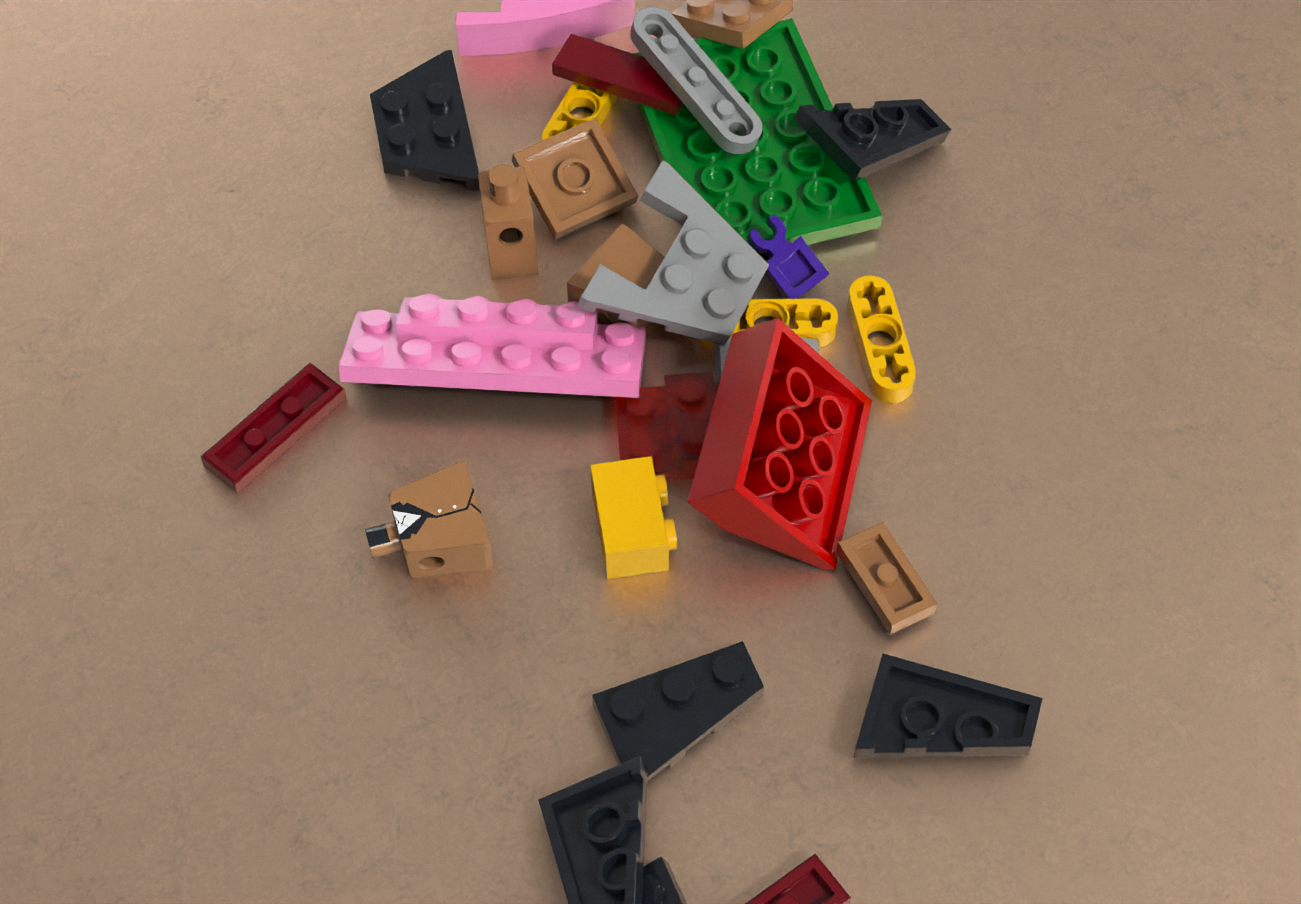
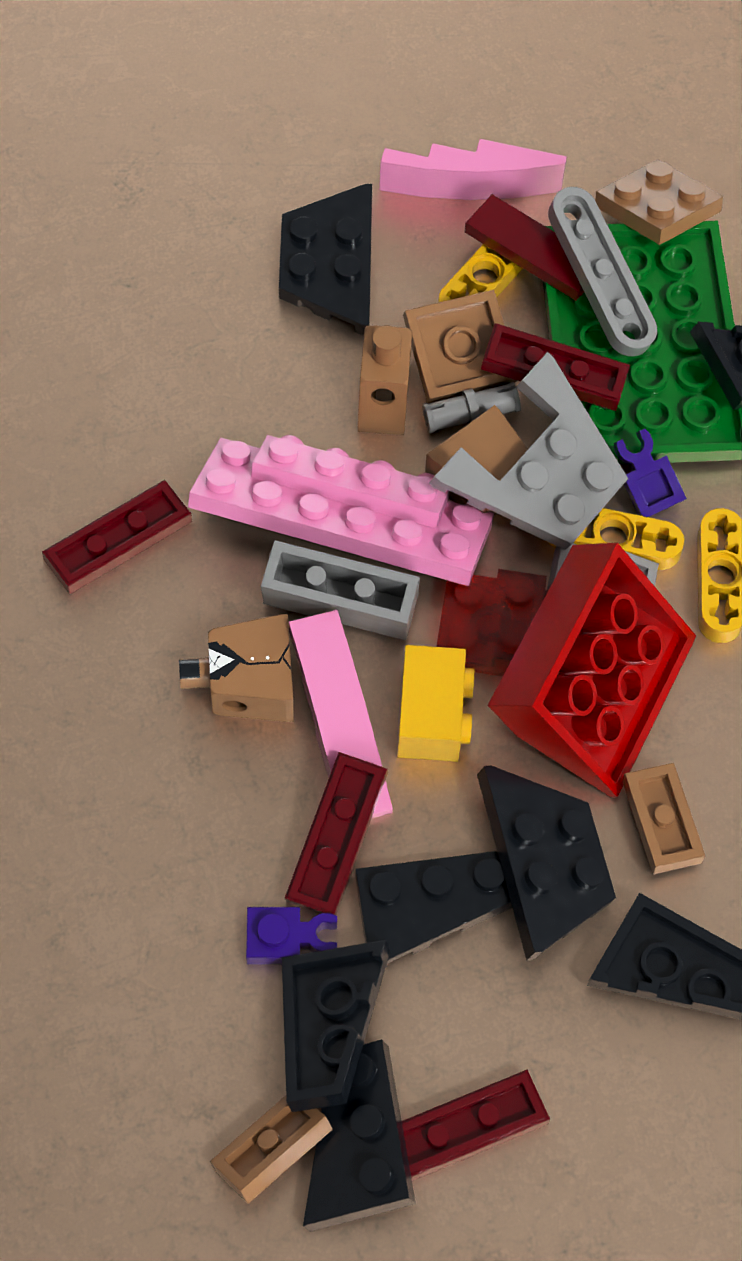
camera: 10 degrees right, 5 degrees up
none -> dark purple plate [246,907,337,965]
none -> light grey brick [261,540,420,640]
none -> dark red tile [284,752,388,915]
none -> bright pink slope [289,610,393,818]
none -> light grey pin [422,382,521,433]
none -> black wing [477,765,616,961]
none -> dark red tile [481,323,630,411]

